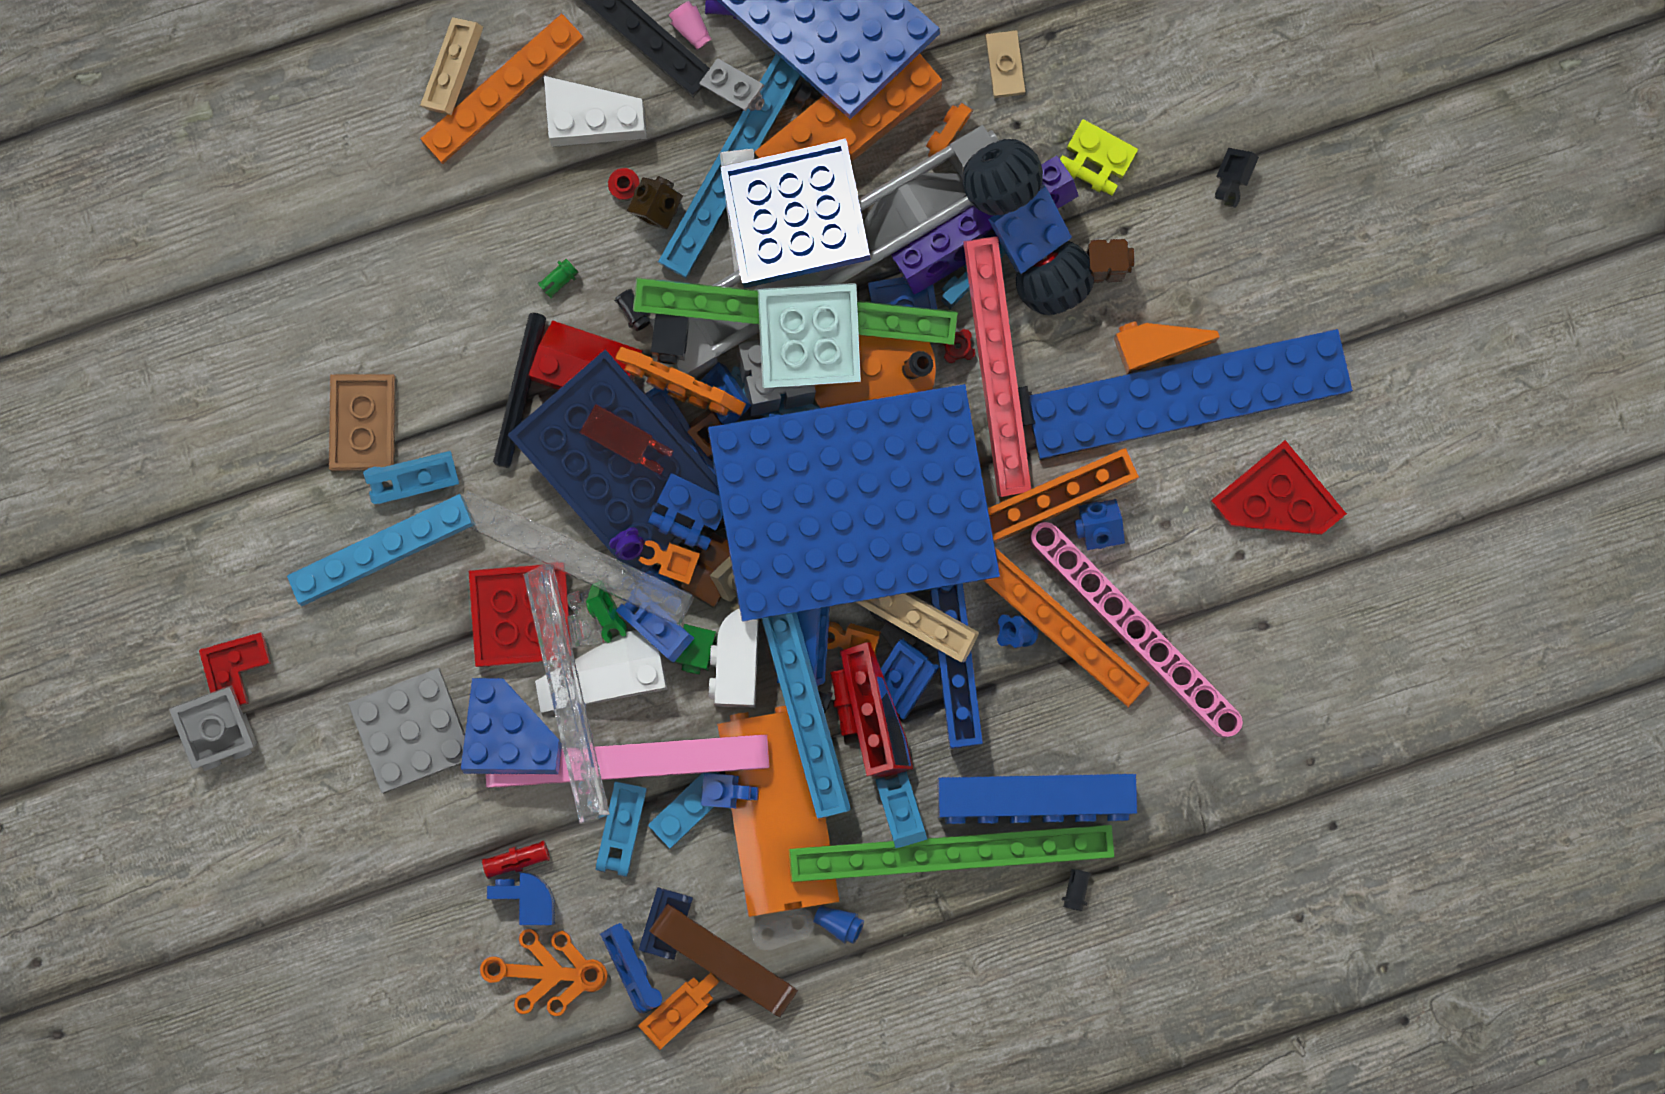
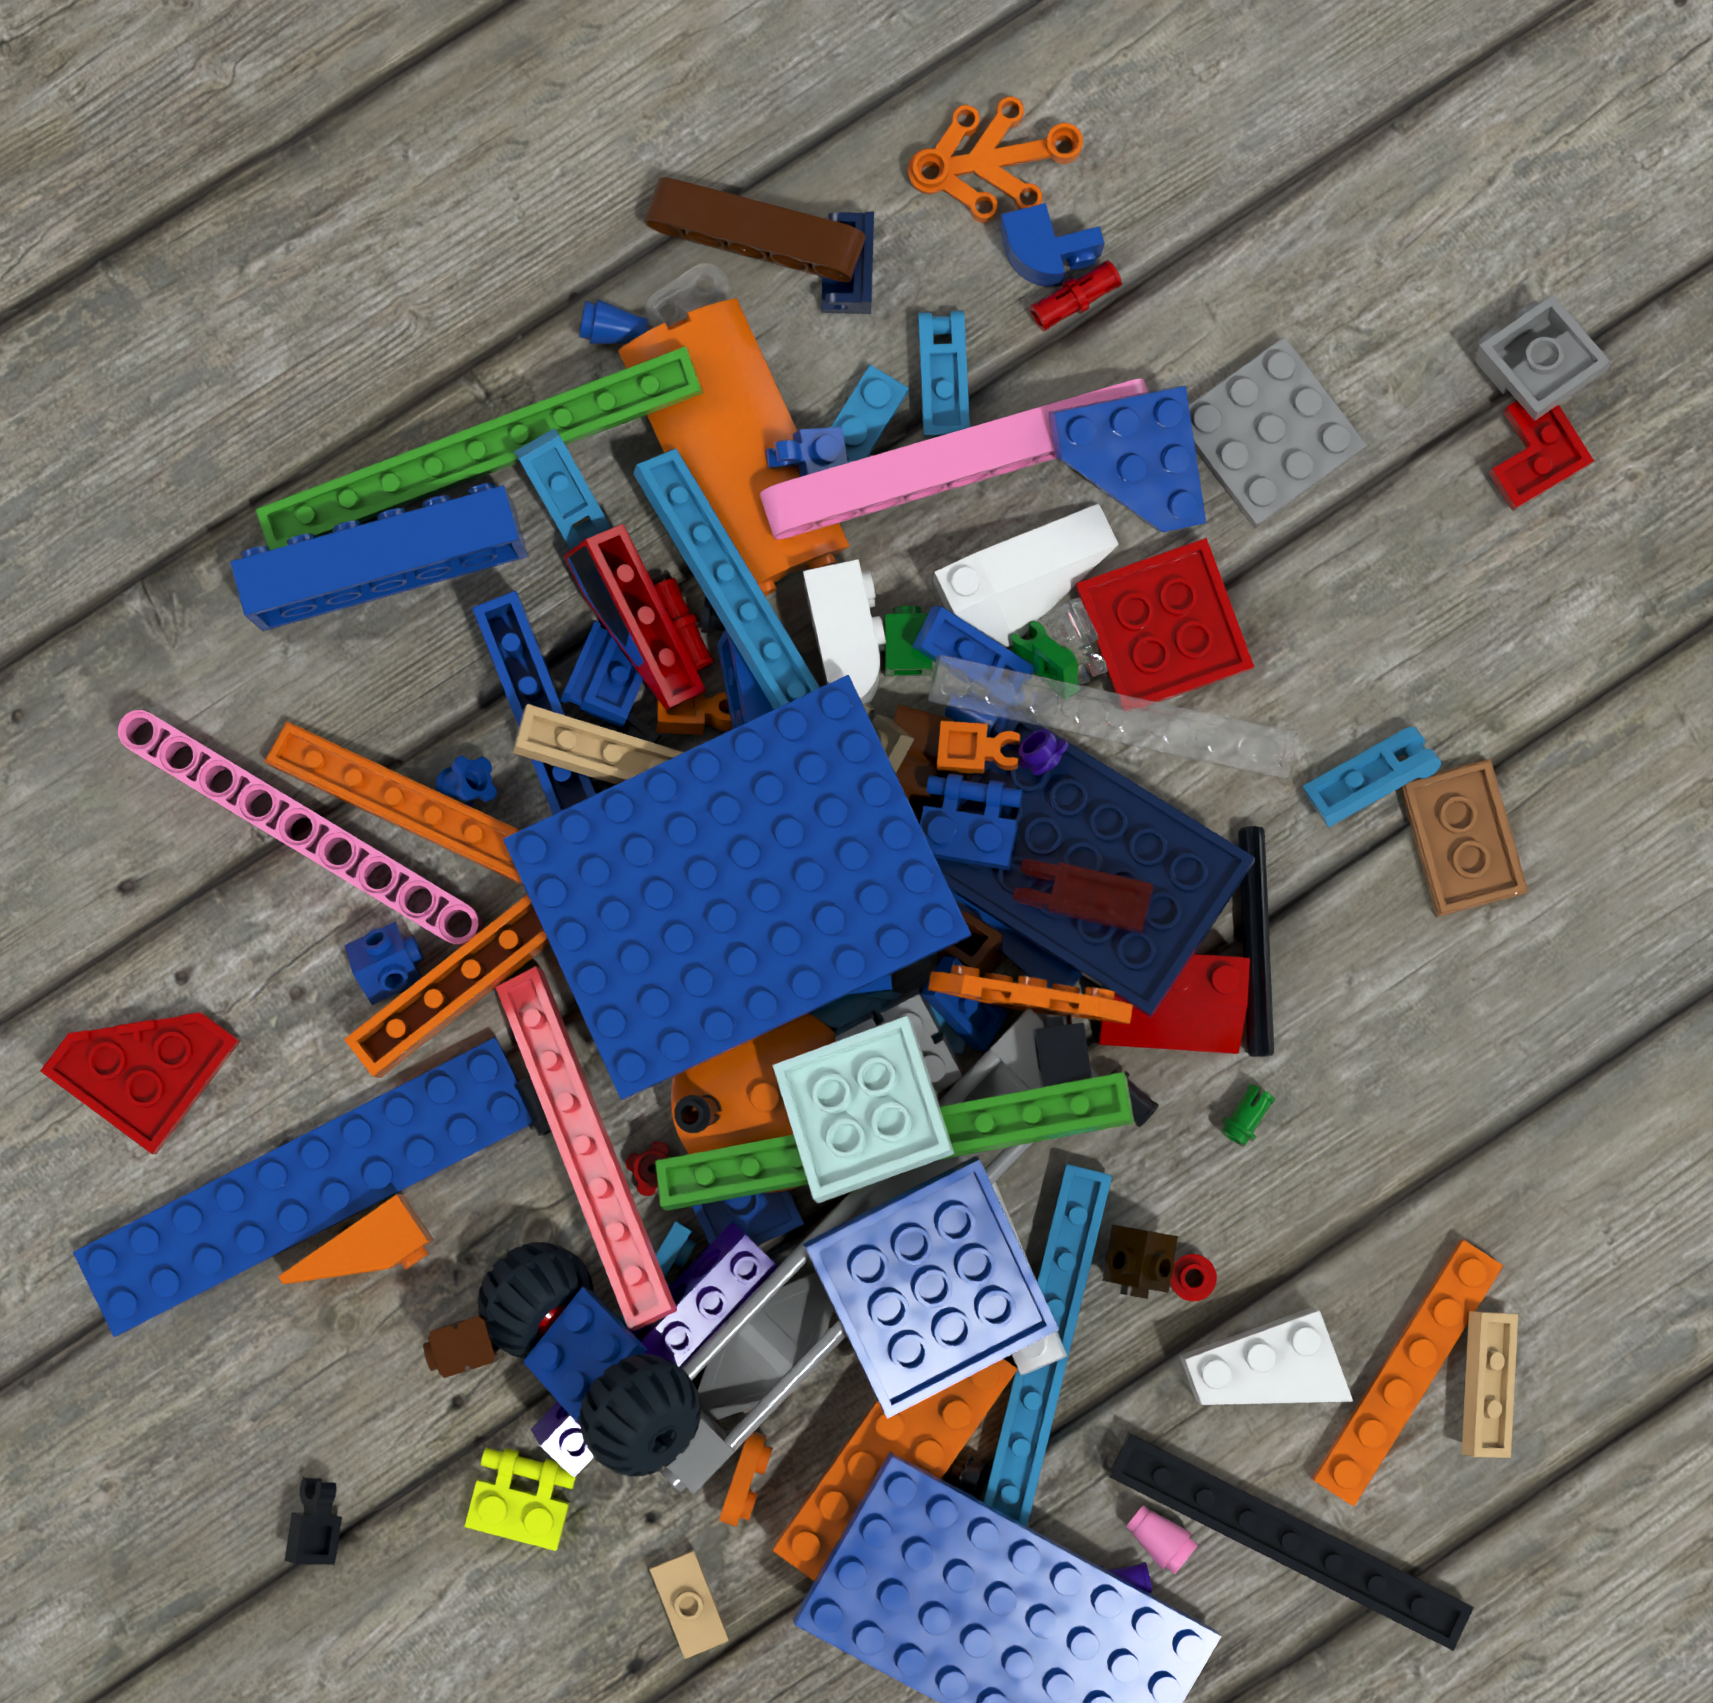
camera: 160 degrees right, 0 degrees up
dark azure plate [287,494,475,606] -> none
clear plate [523,564,610,824] -> none
blue plate [600,923,662,1013] -> none
orange hinge [638,973,720,1050] -> none
light grey hinge [699,58,764,111] -> none
black pin [1061,869,1091,911] -> none

